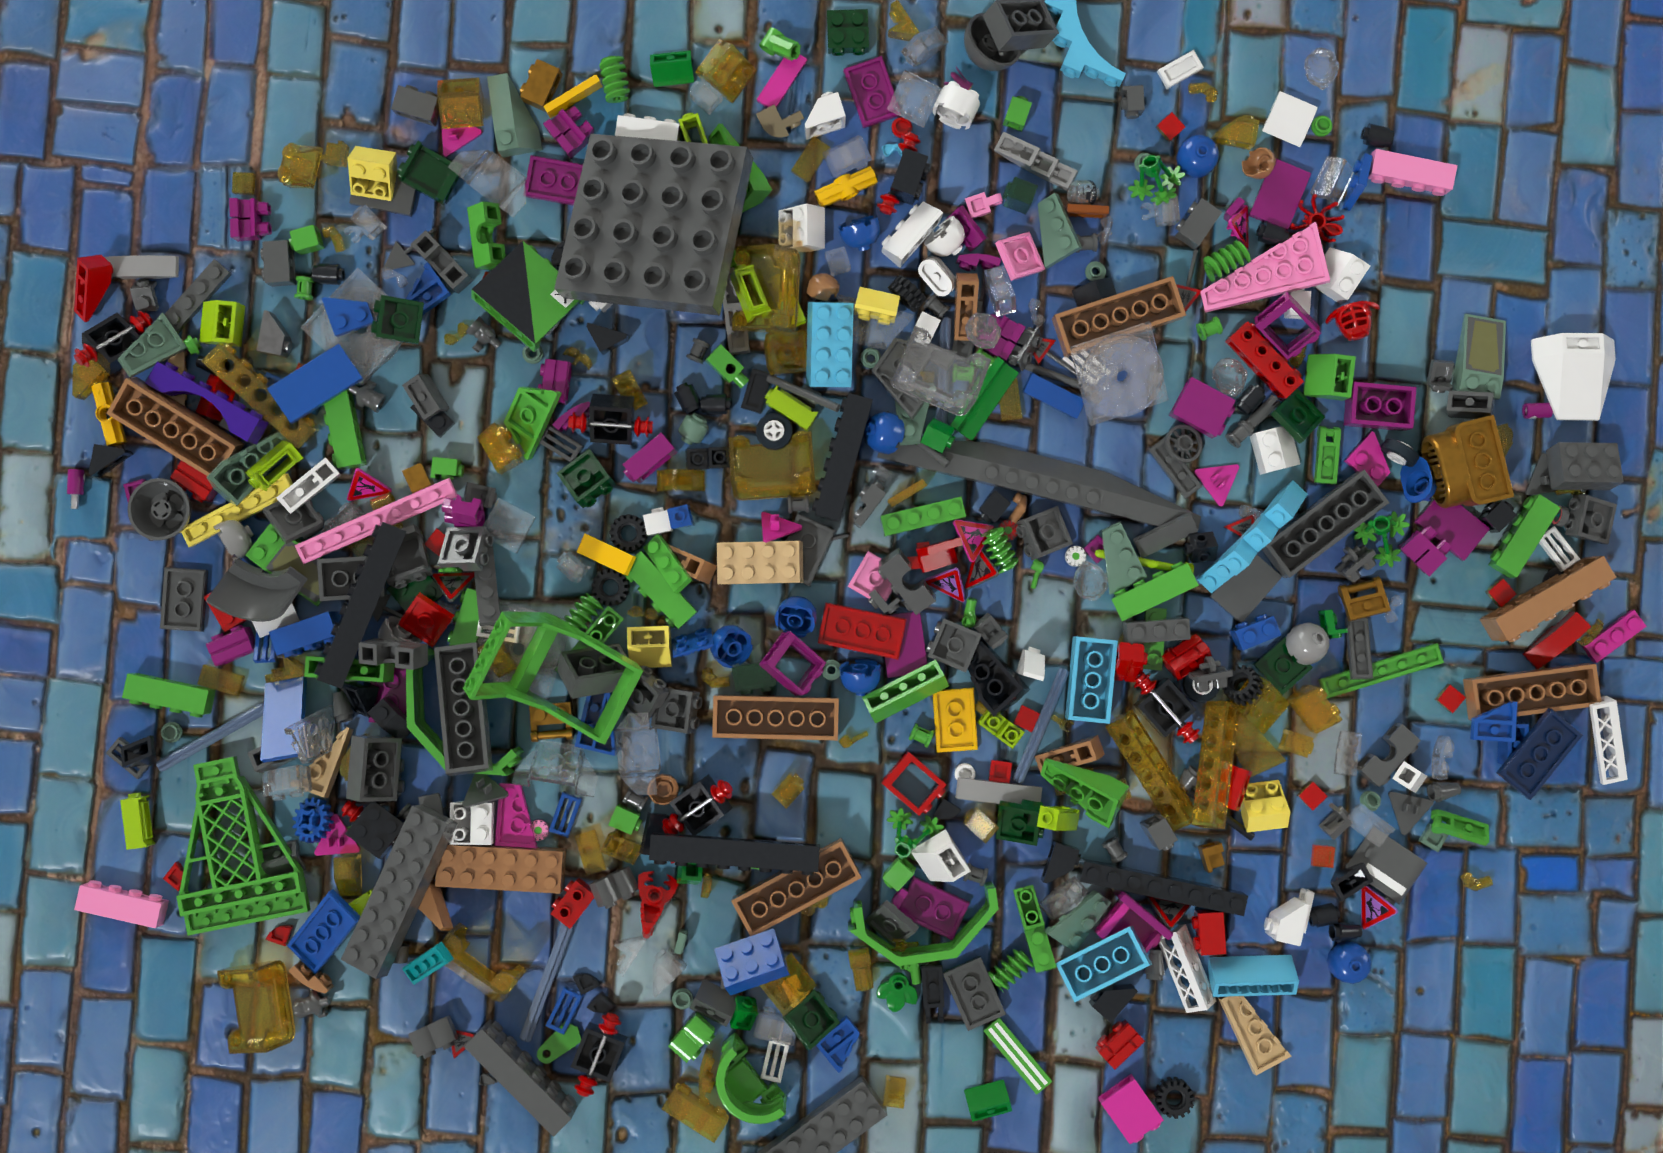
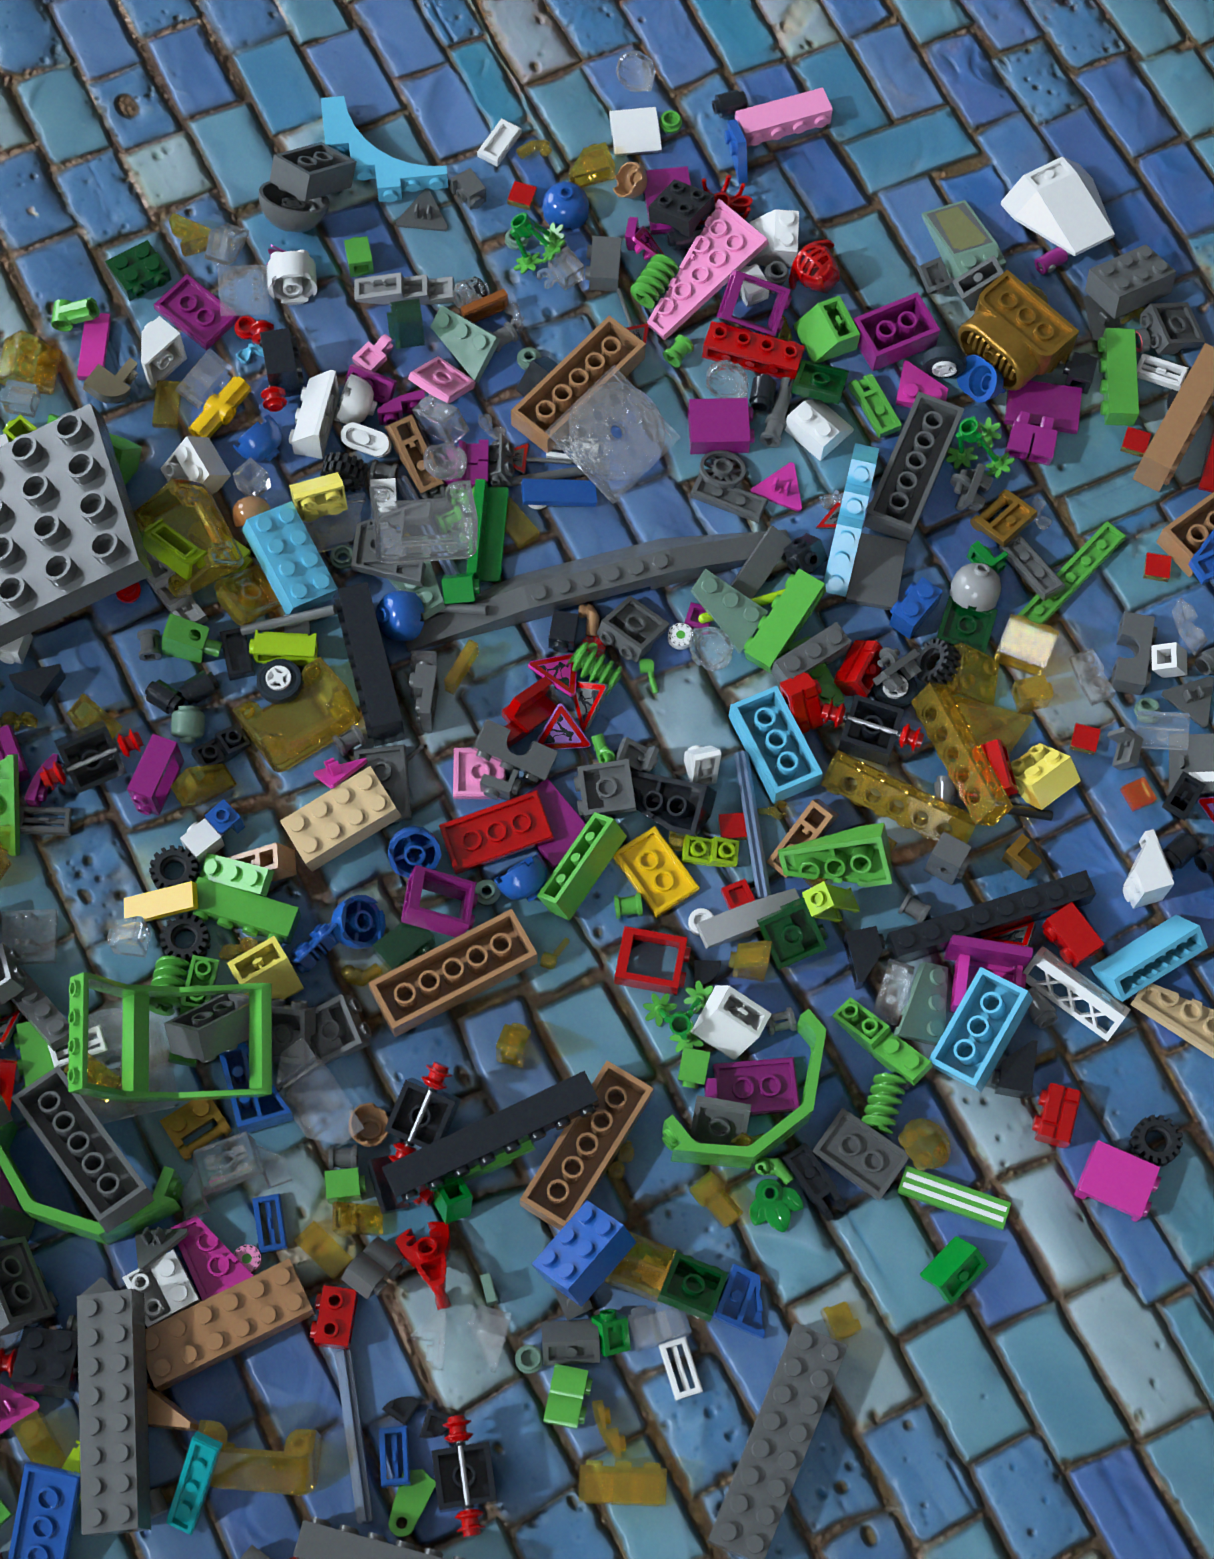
camera: 30 degrees left, 20 degrees down
dark green plate [557,449,616,508] -> none
clear yellow tile [701,873,713,898] -> none
bright green piece [715,1032,787,1124] -> none
bright green brick [880,496,966,537] -> none
clear panel [1310,156,1354,207] -> none
none -> dark grey piece [396,189,448,232]
none -> black brick [648,179,715,237]
none -> dark grey cone [765,261,789,294]
none -> clear yellow dish [898,1118,951,1171]

